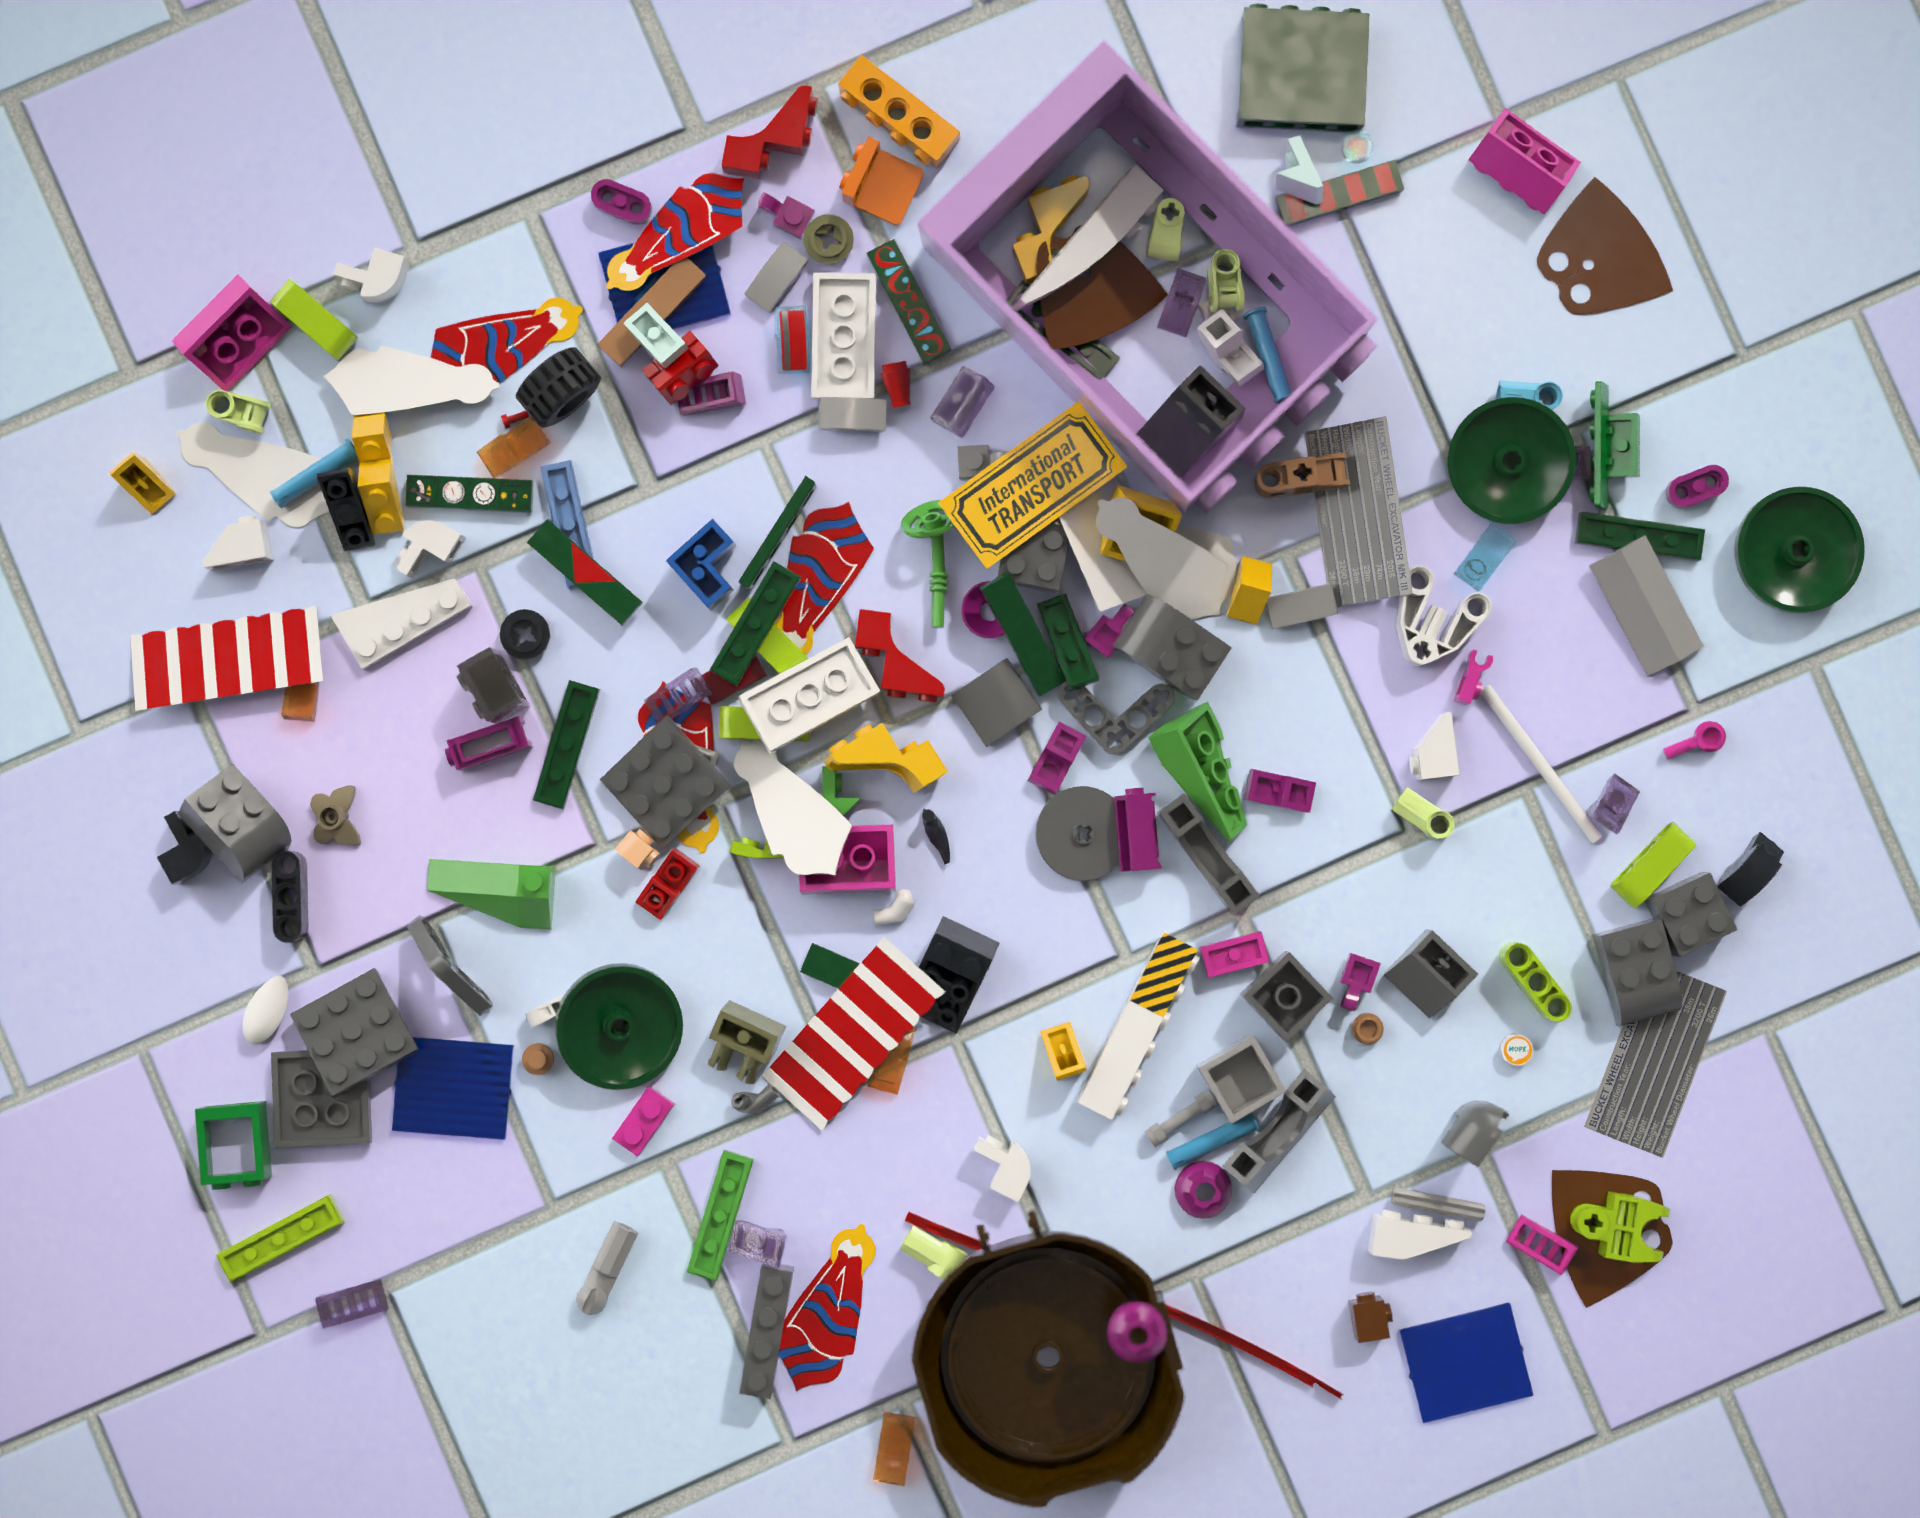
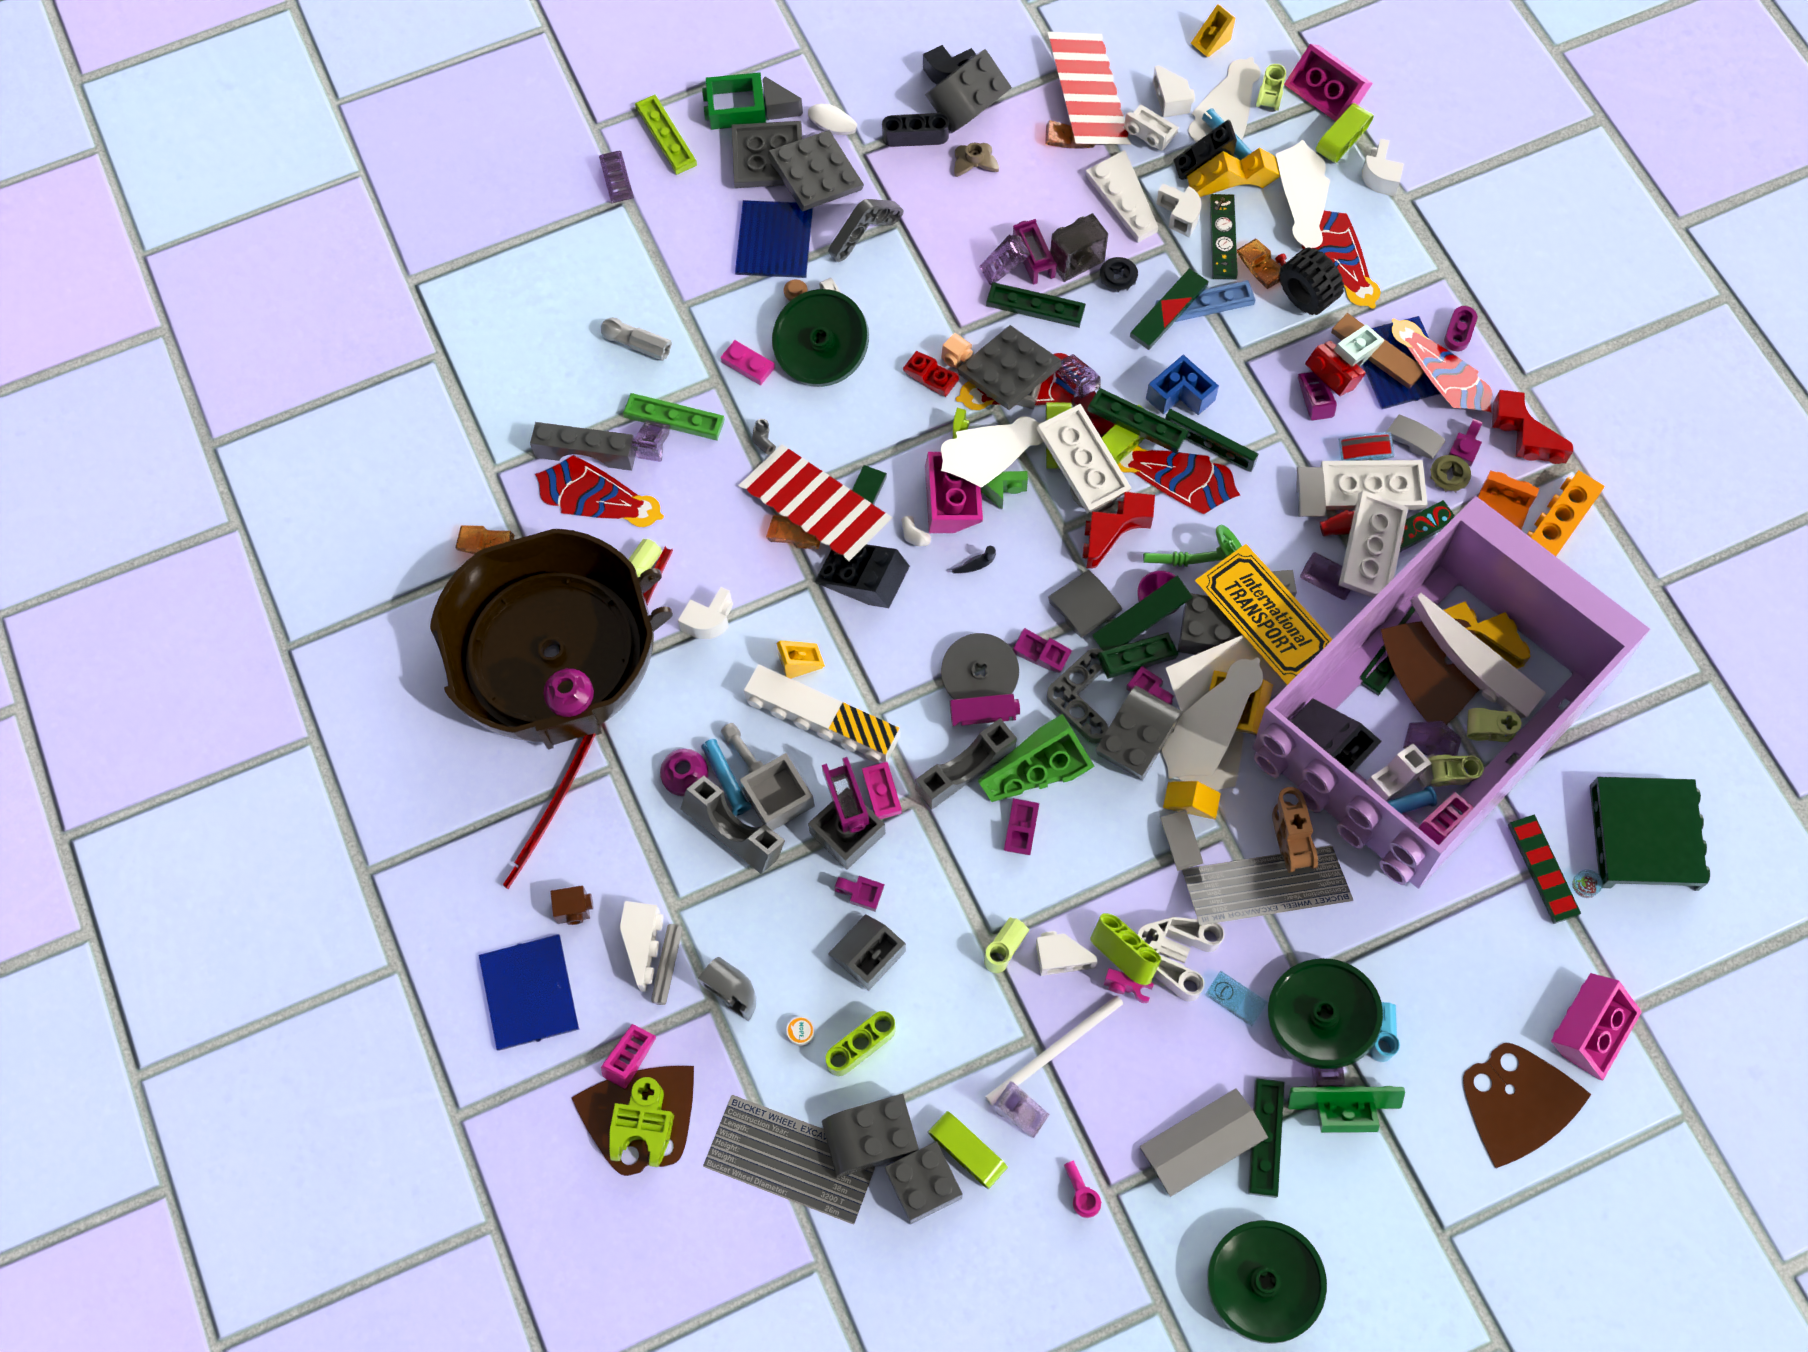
camera: 95 degrees right, 20 degrees down
bright green wedge [427,859,556,929] -> none
olive brick [708,1000,786,1084] -> none
yellow arch [823,723,948,794] -> none
light aqua slope [1276,135,1323,205] -> none
medium nougat plate [1351,1013,1384,1045] -> none
magenta plate [1665,464,1729,509] -> none
black brick [1717,831,1784,907] -> none
none -> dark grey slope [762,76,803,120]
none -> magenta window [822,757,869,833]
none -> clear purple slope [979,234,1031,285]
none -> lime beam [1090,913,1161,985]
none -> white bracket [1124,104,1179,151]
none -> white plate [1339,490,1409,598]
none -> dark pink slope [1418,792,1474,845]

